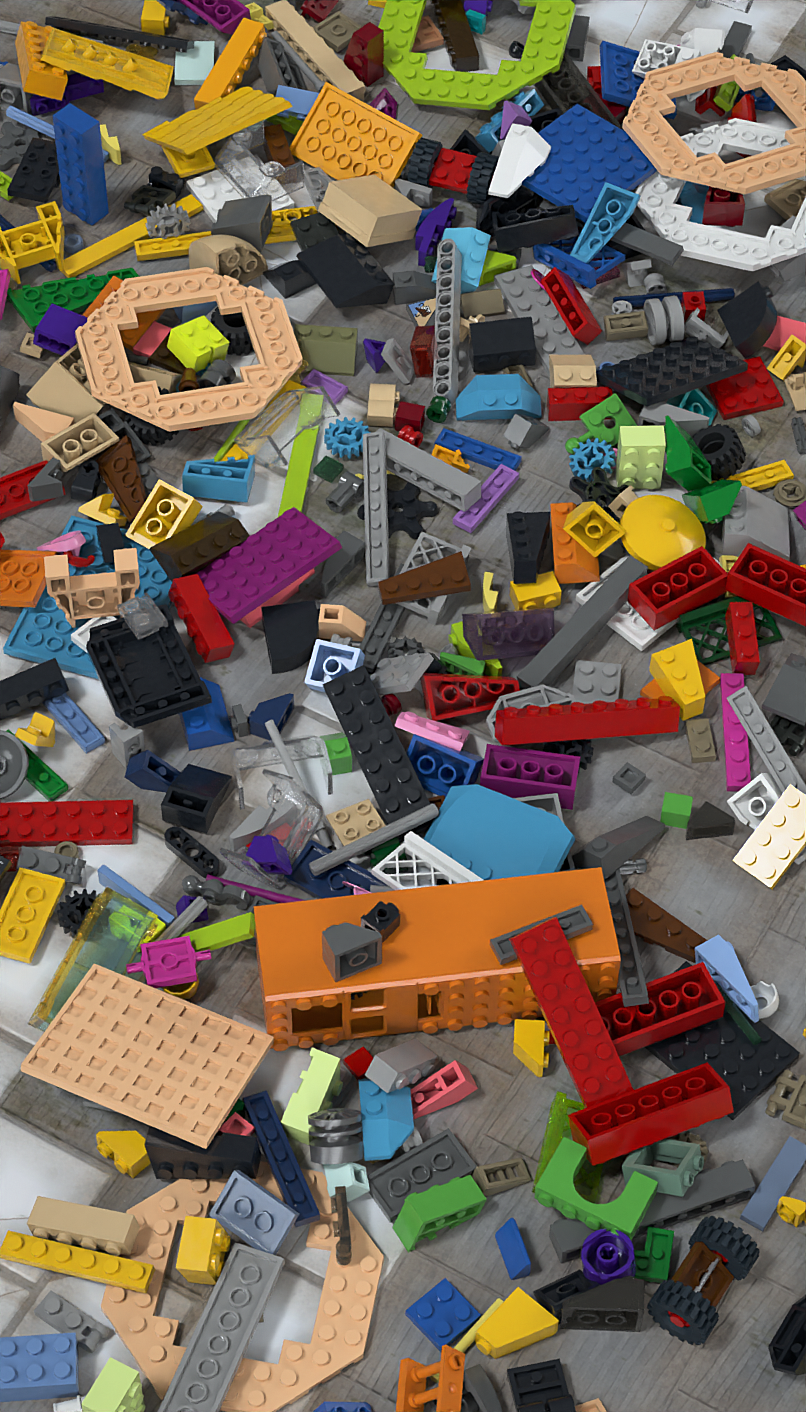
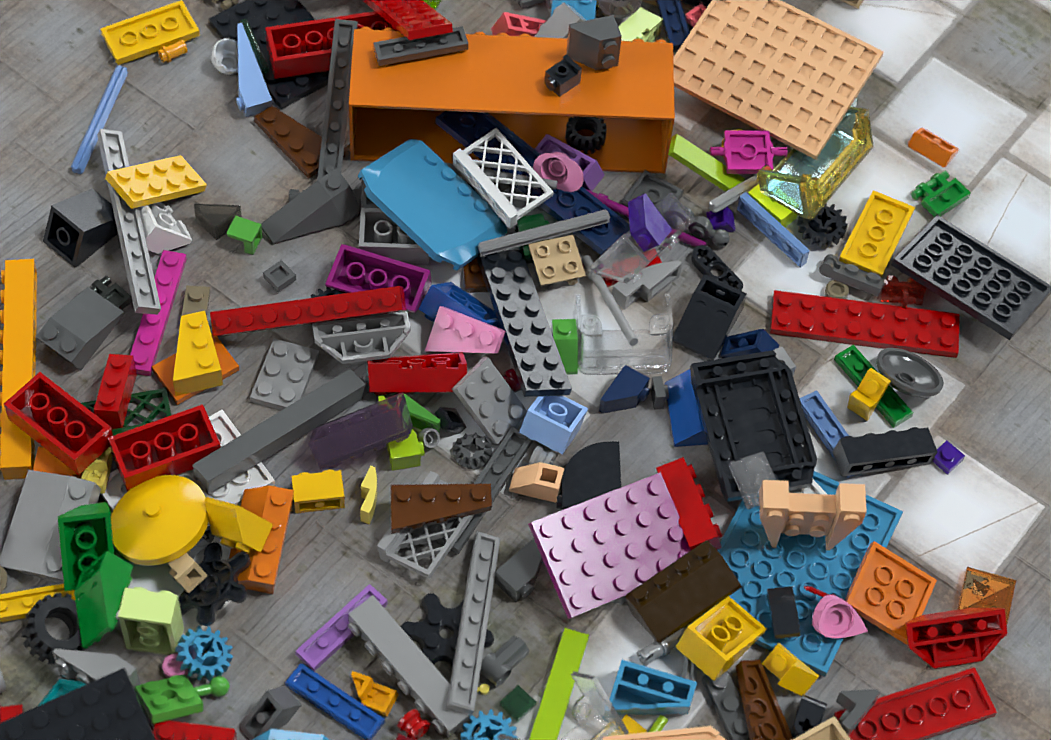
camera: 175 degrees left, 5 degrees up
black wedge [506,511,551,584] -> none

